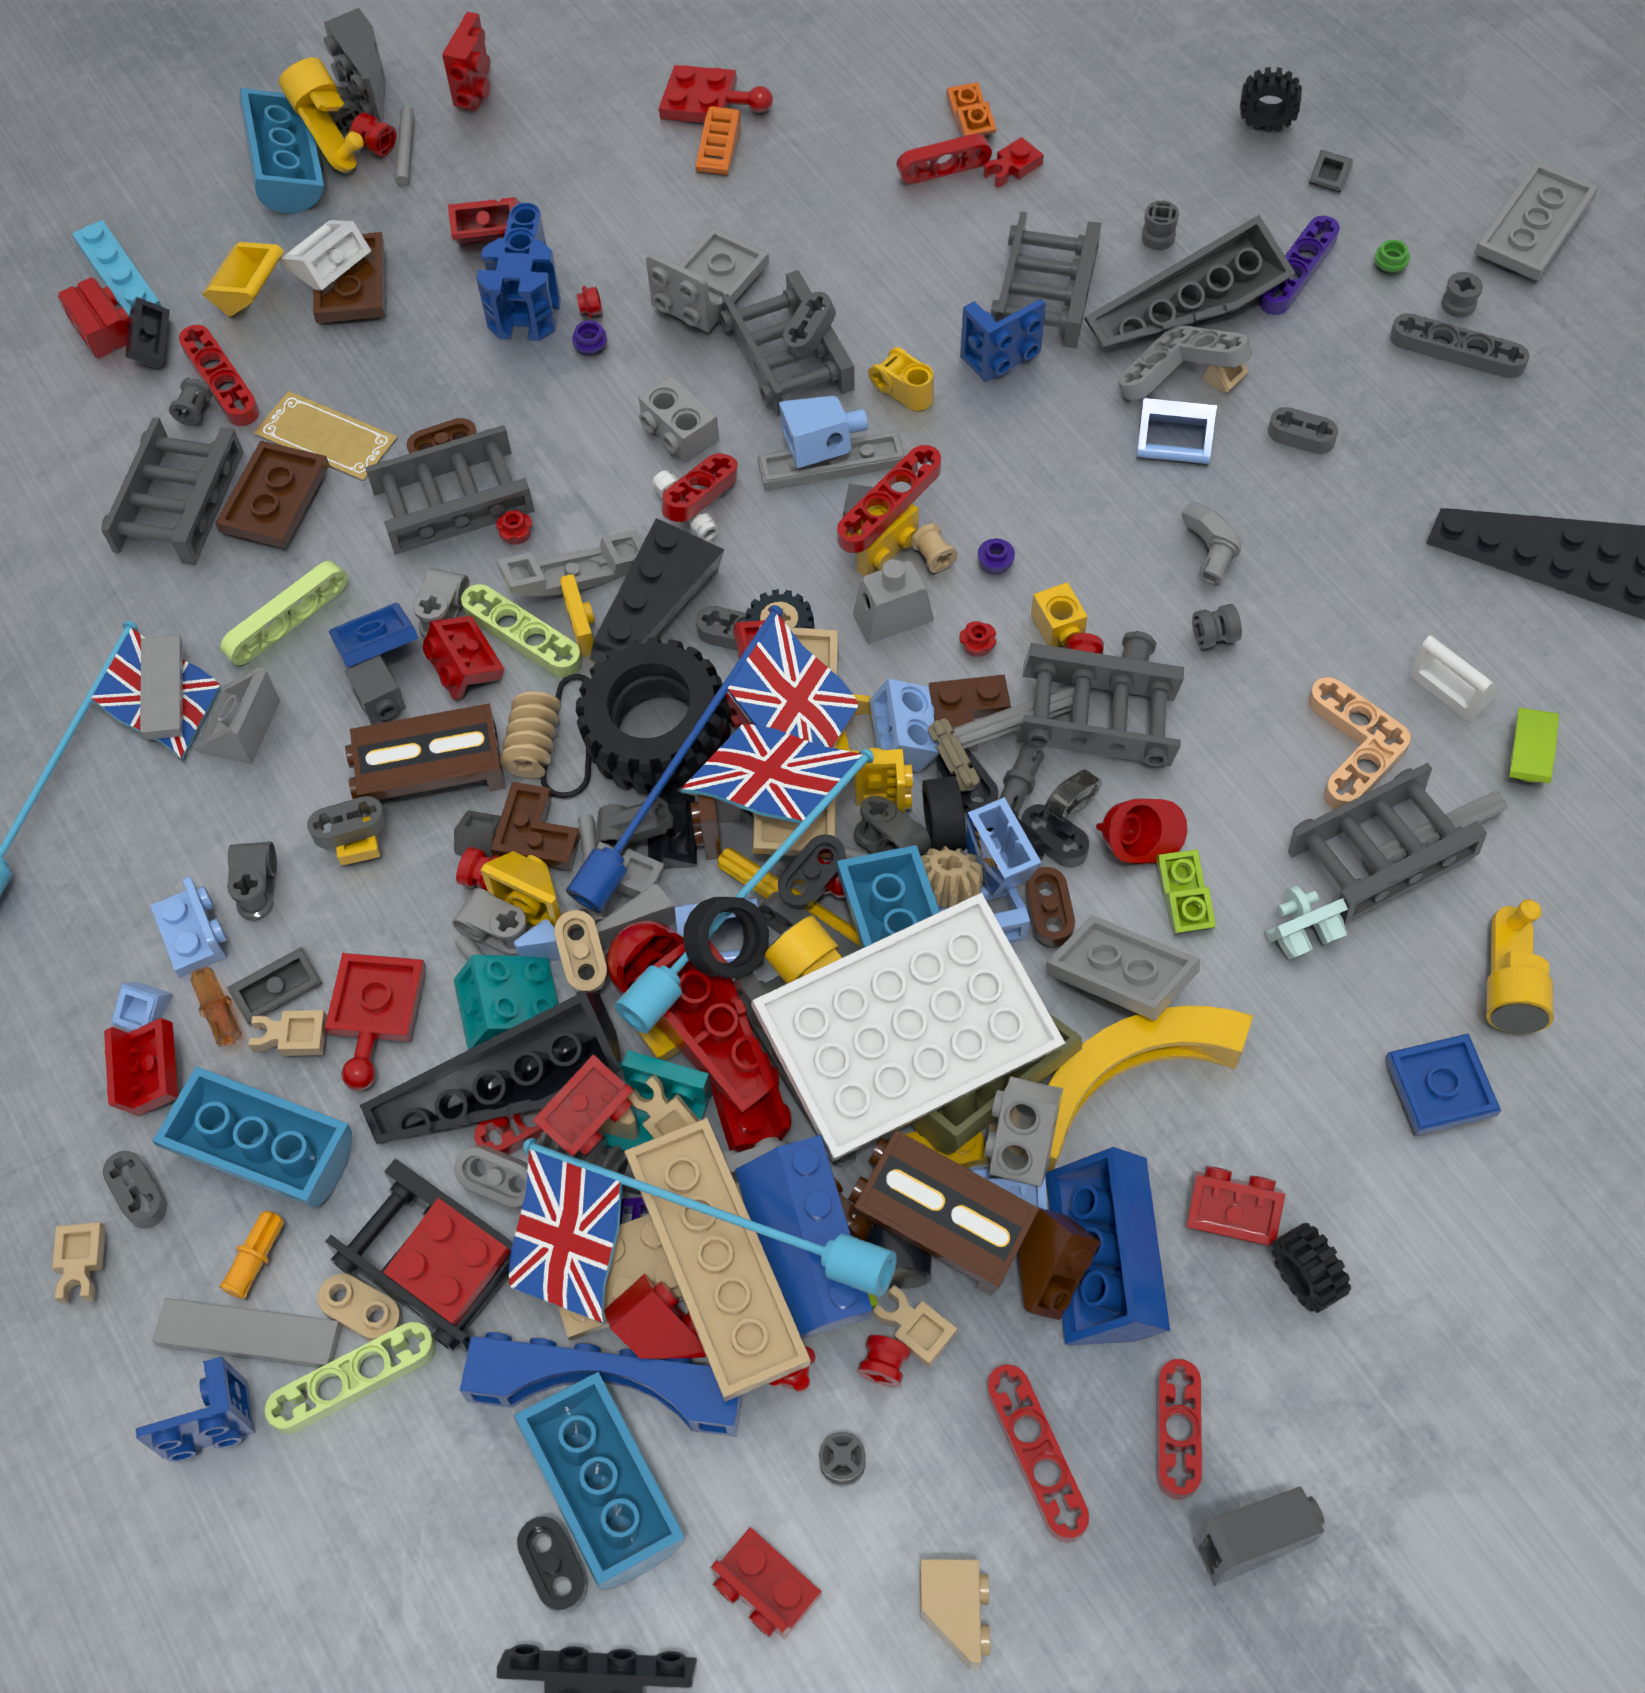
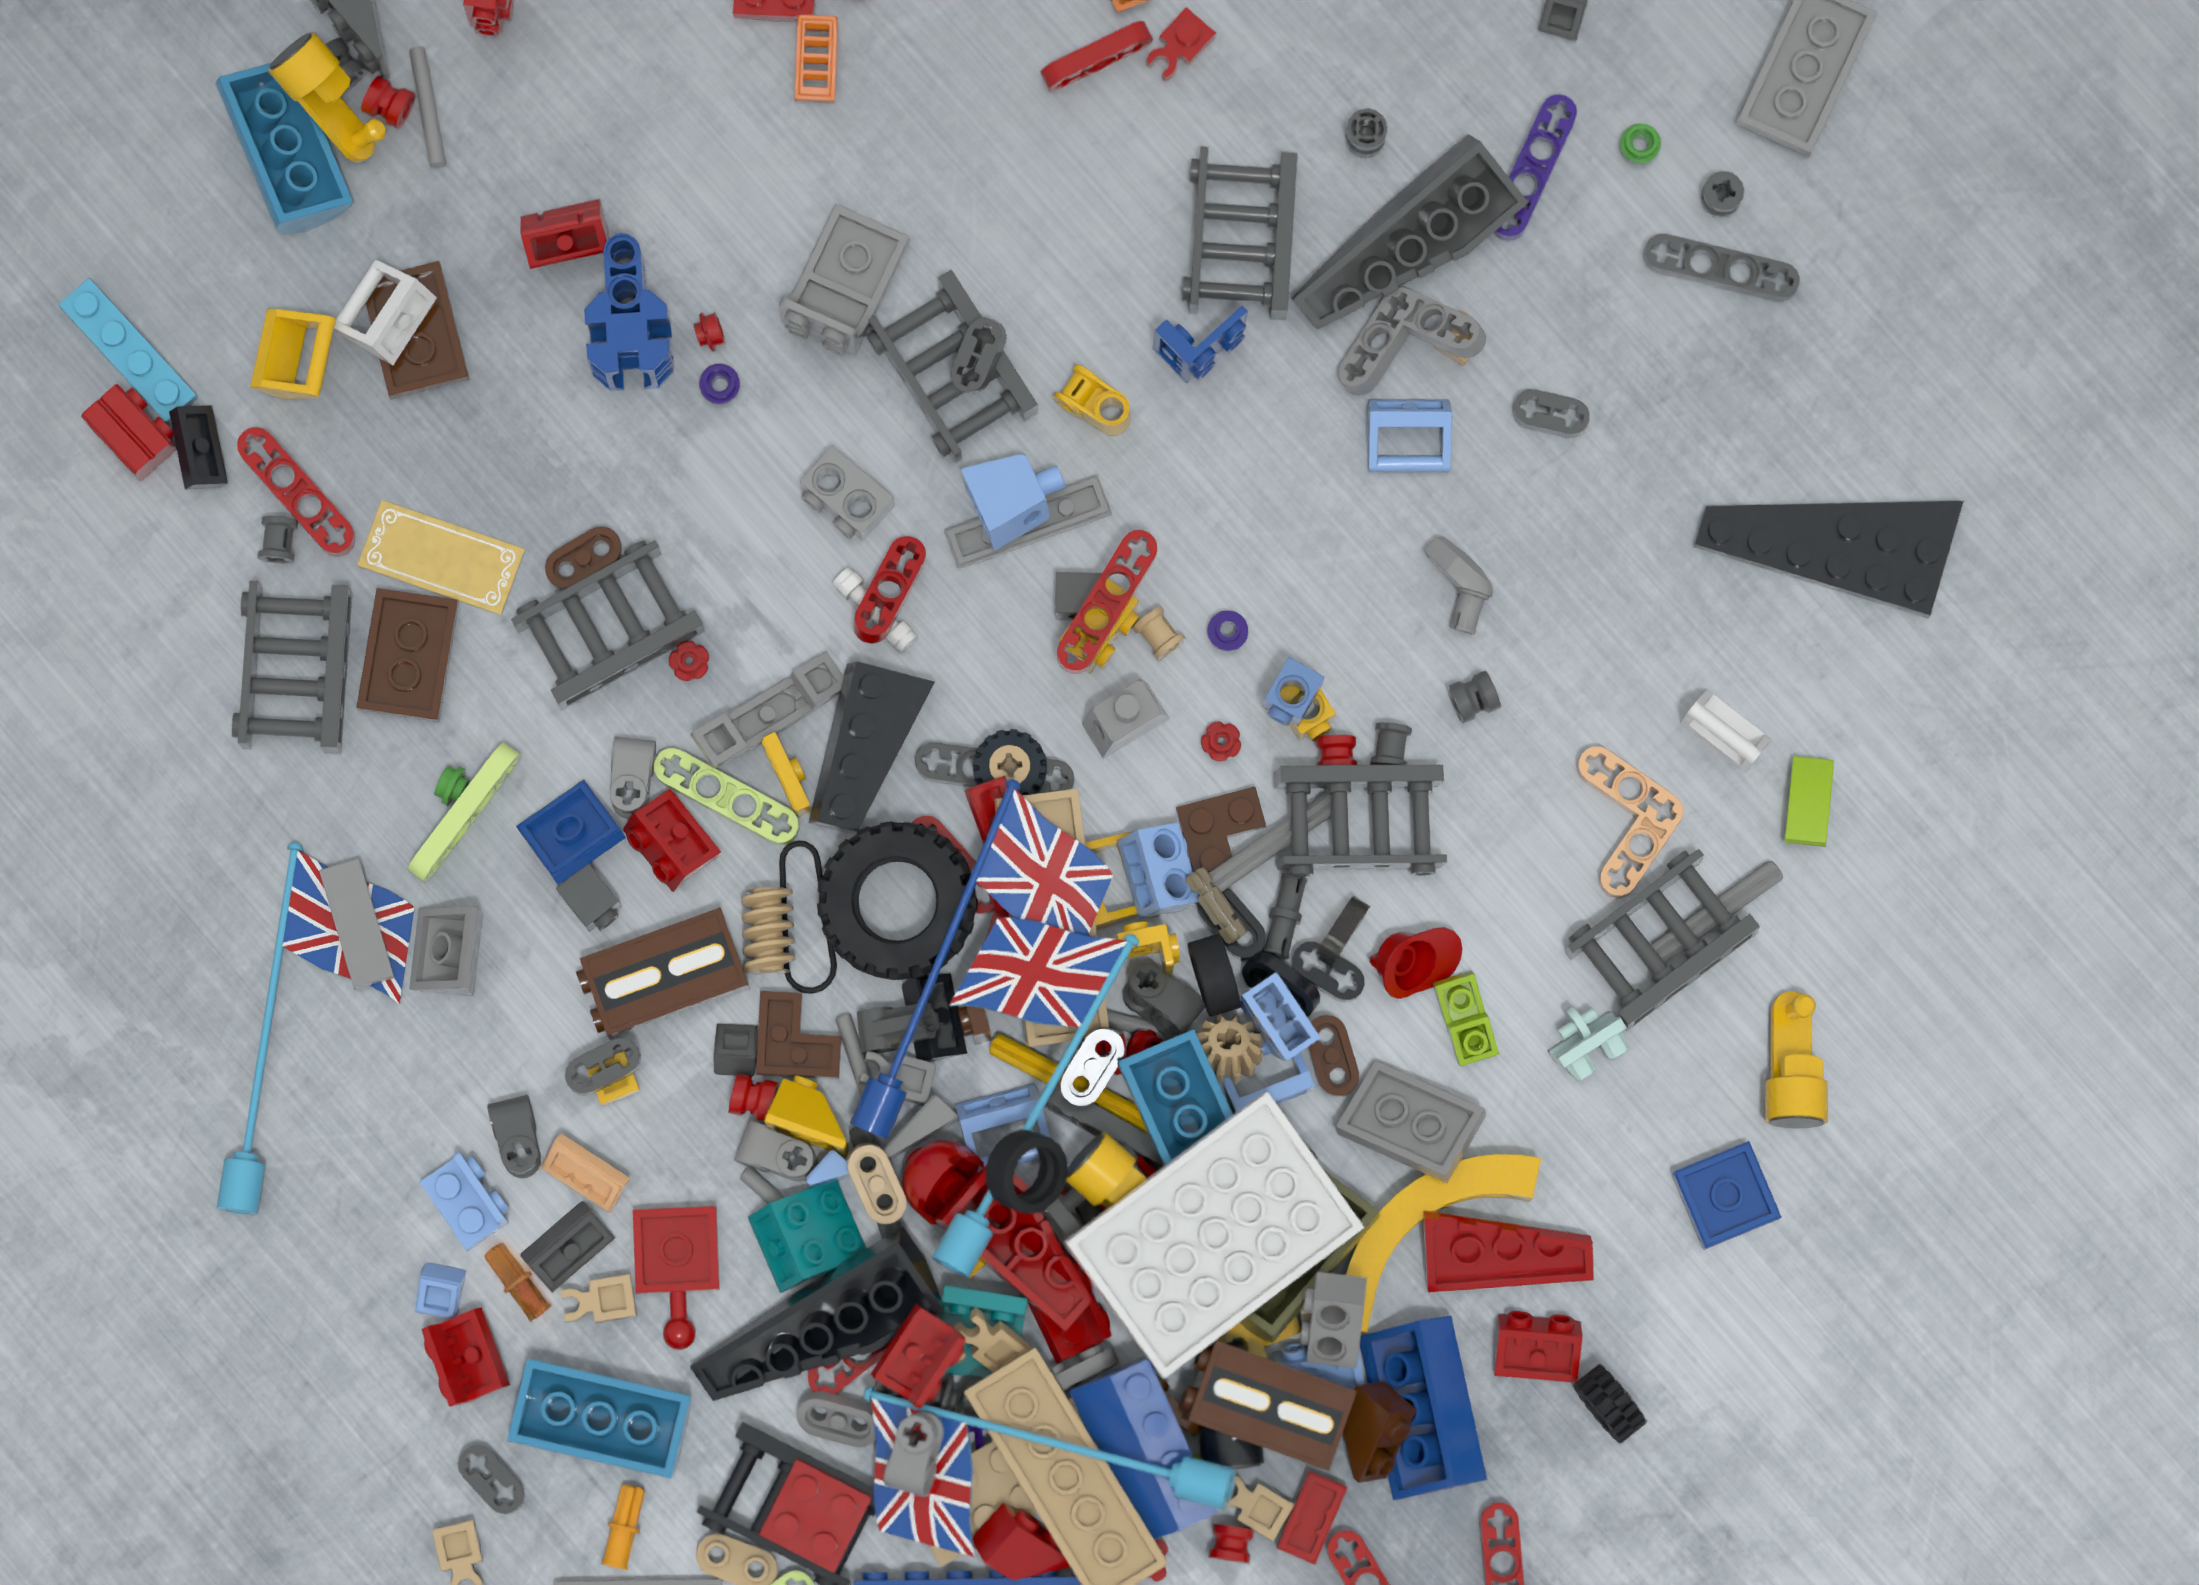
camera: 15 degrees left, 20 degrees up
none -> bright green plate [434,766,470,806]
none -> light nougat plate [541,1133,630,1213]
none -> light grey piece [884,1411,944,1497]
none -> medium blue brick [1263,657,1325,726]
none -> red plate [1276,1471,1348,1565]
none -> red wing [1423,1210,1594,1293]

